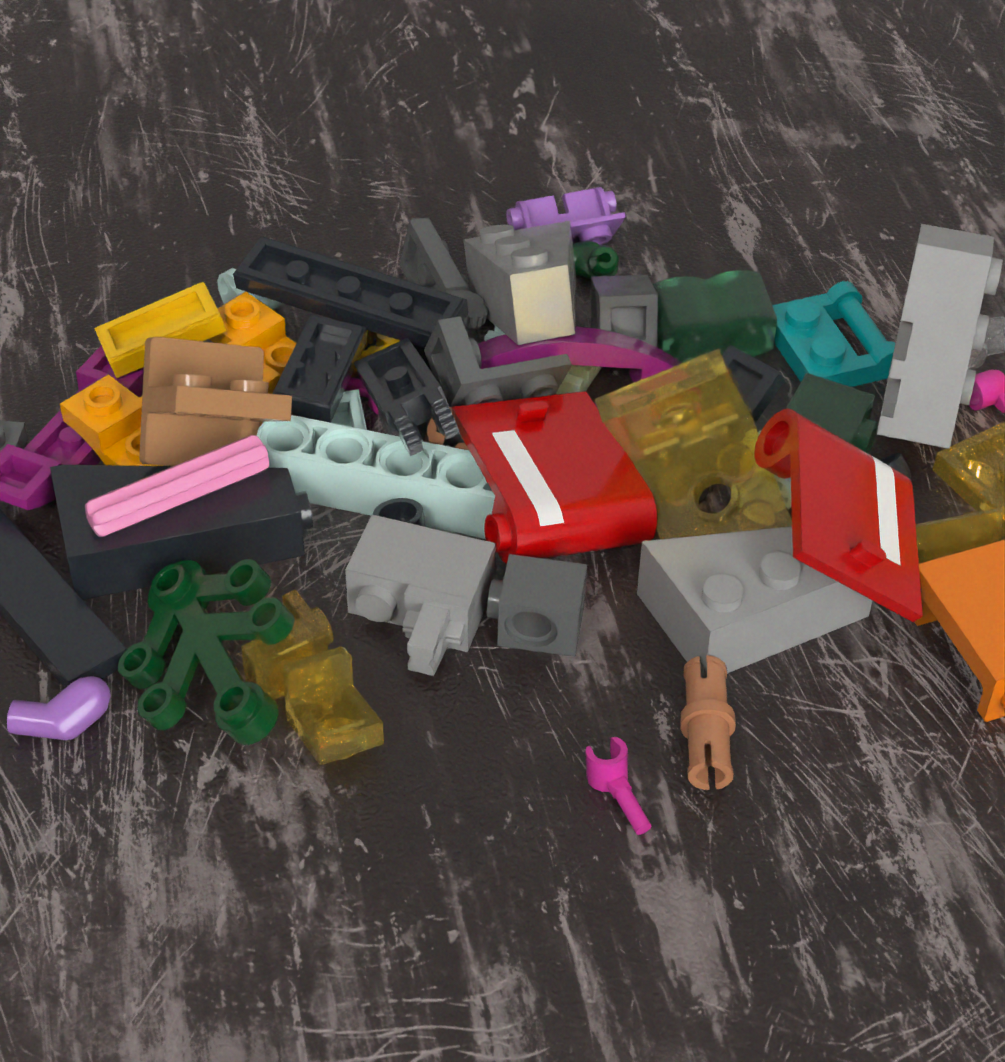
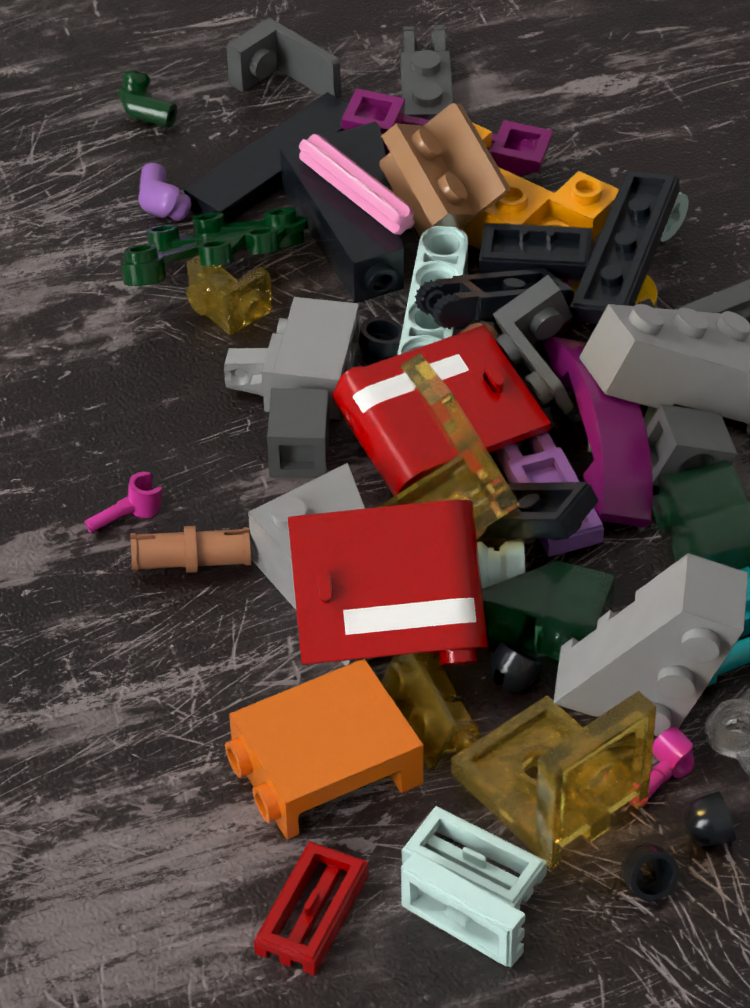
camera: 85 degrees right, 0 degrees up
yellow tile [94,282,227,378] -> none
clear yellow bracket [283,647,384,765] -> none

